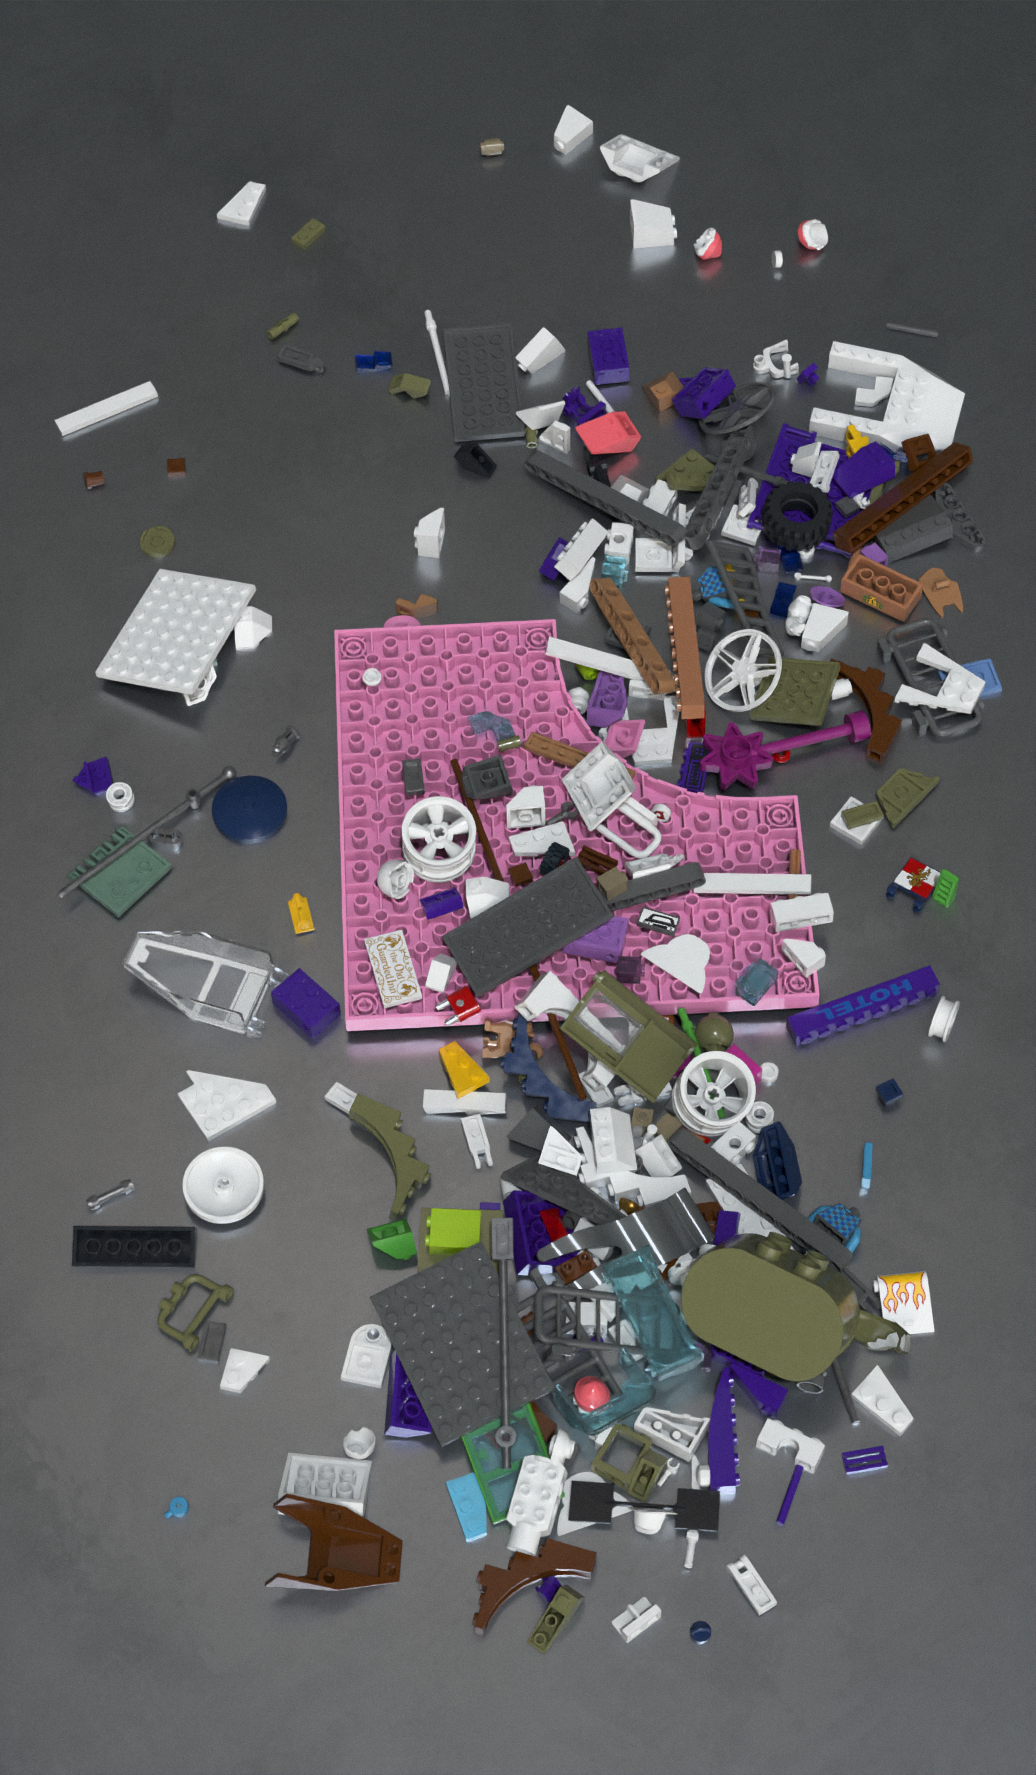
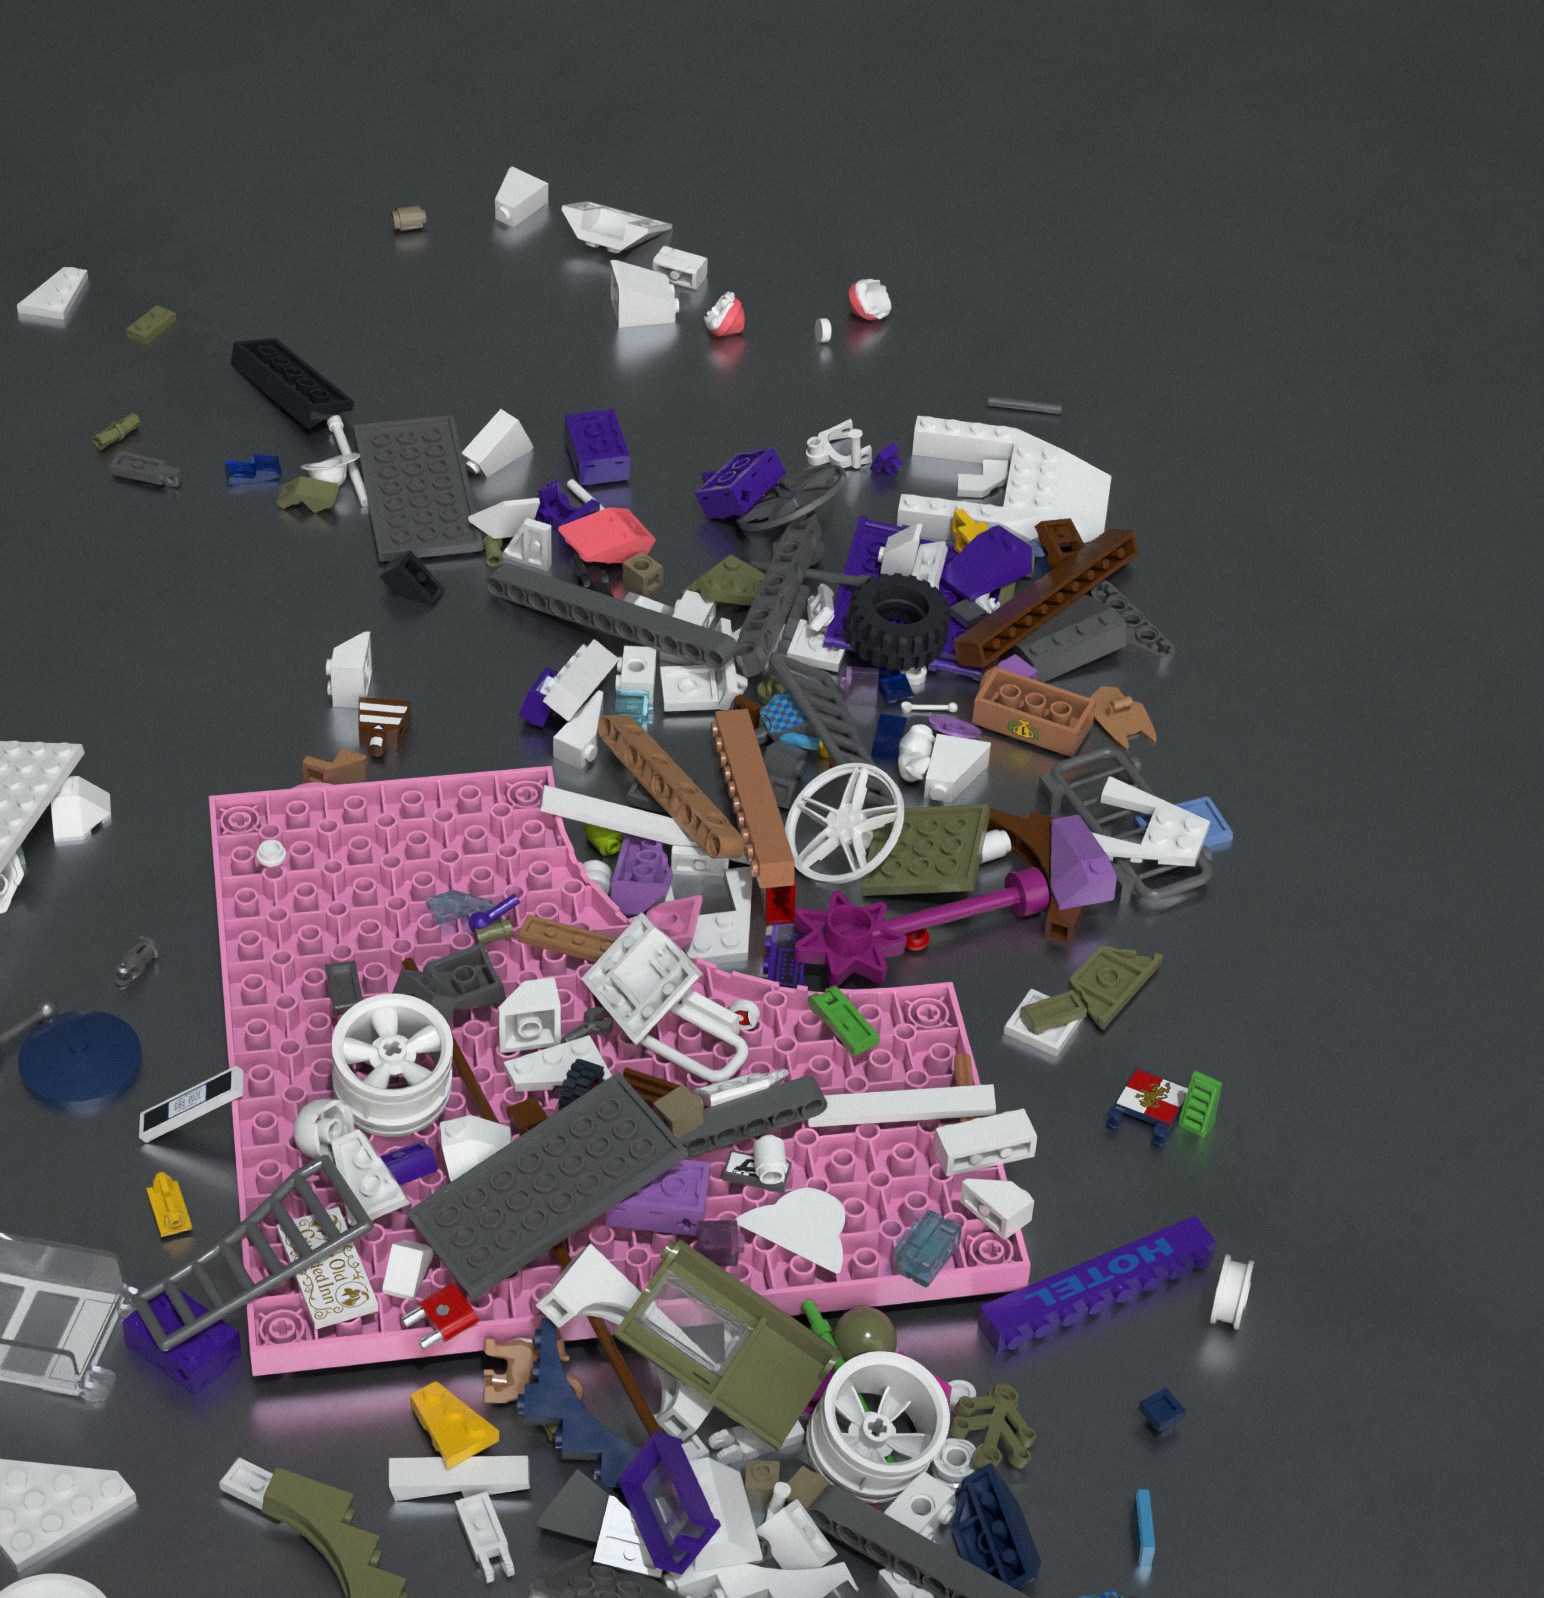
camera: 10 degrees left, 15 degrees down
medium nougat slope [642,371,684,412] -> none
none -> dark grey bar [132,1154,374,1351]
none -> tile [139,1065,243,1143]
none -> black arch [230,338,354,429]
none -> white piece [300,453,360,486]
none -> white wing [331,1129,411,1226]
none -> reddish brown torso [358,697,412,757]
none -> dark grey brick [392,969,458,1024]
none -> dark purple bar [468,894,520,934]
none -> dark purple door [617,1431,721,1575]
none -> dark tan brick [622,551,663,597]
none -> white brick [653,246,708,290]
none -> reddish brown tile [733,694,761,729]
none -> white brick [753,1135,787,1184]
none -> olive tile [757,675,784,705]
none -> bright green plate [807,985,880,1056]
none -> olive plant [949,1383,1037,1471]
none -> medium lavender wedge [1050,814,1117,910]

